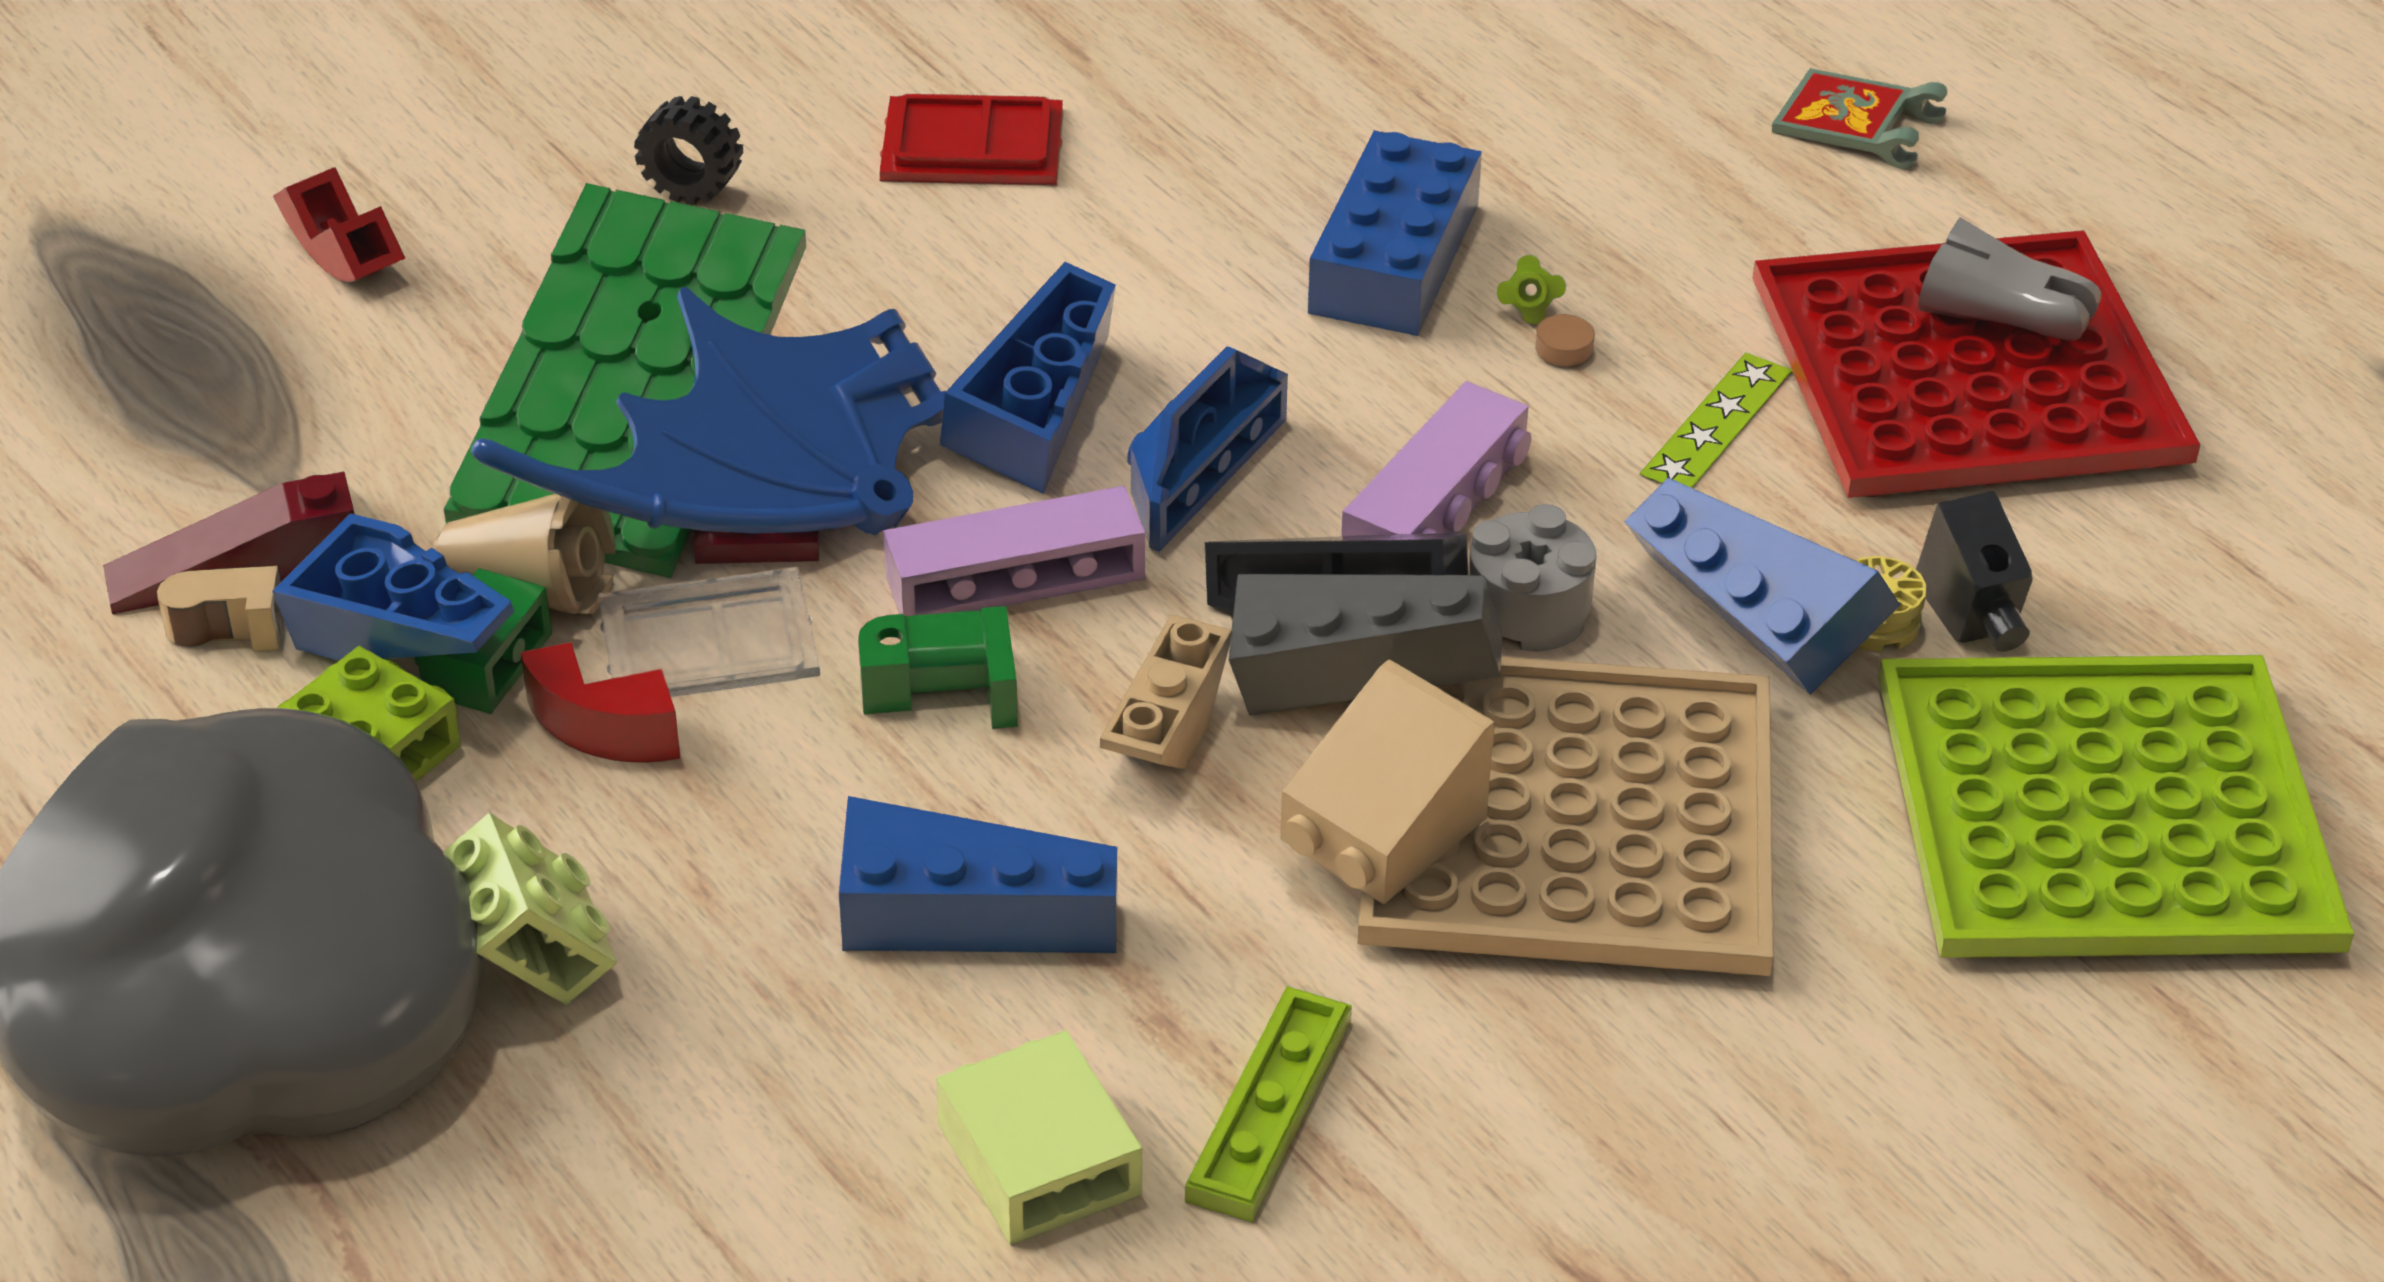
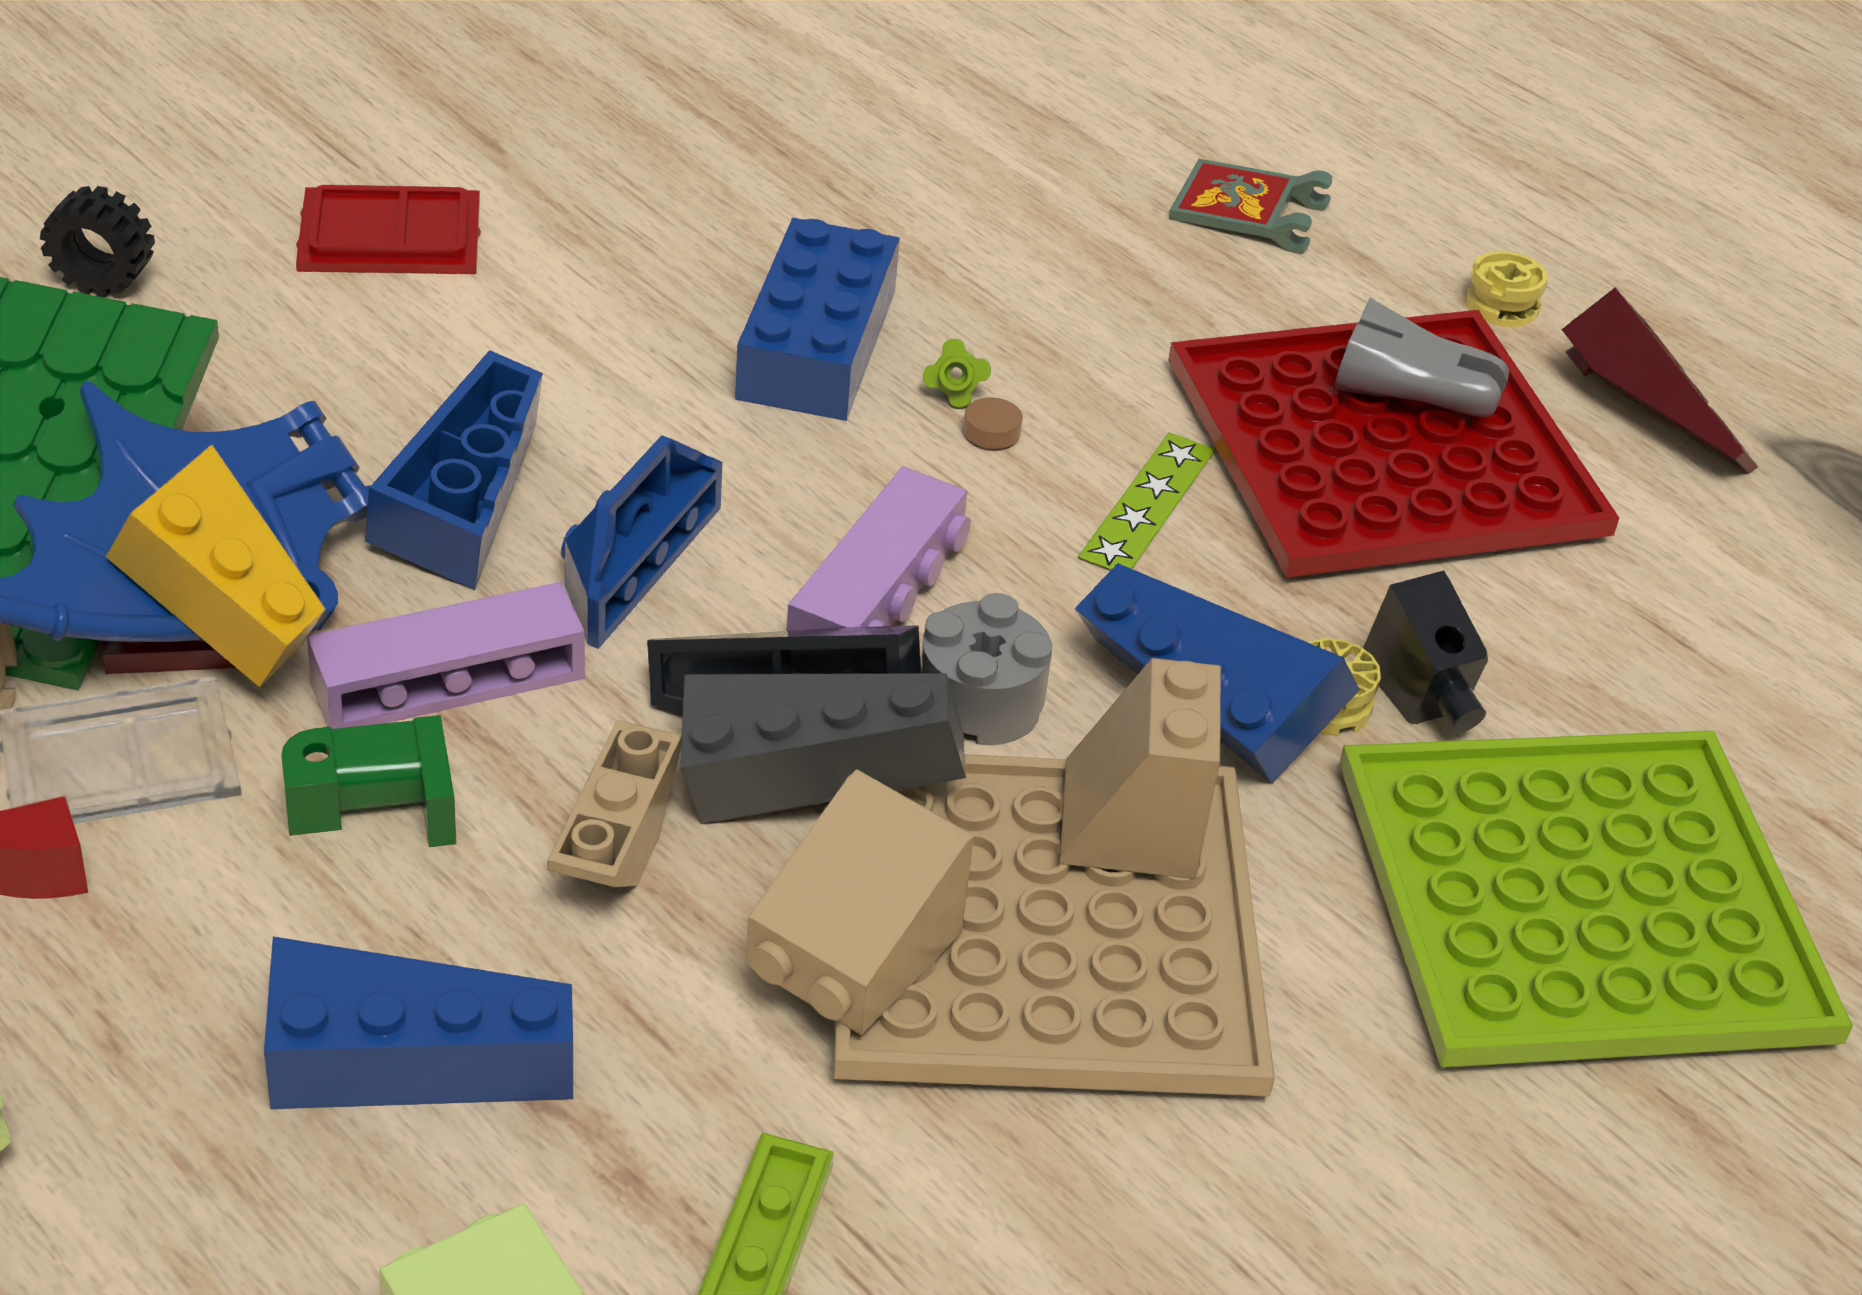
camera: 10 degrees left, 0 degrees up
none -> yellow wedge [106,445,325,687]
none -> tan slope [1059,658,1221,879]
none -> light yellow wheel [1466,251,1548,327]
none -> dark red wedge [1561,287,1758,473]

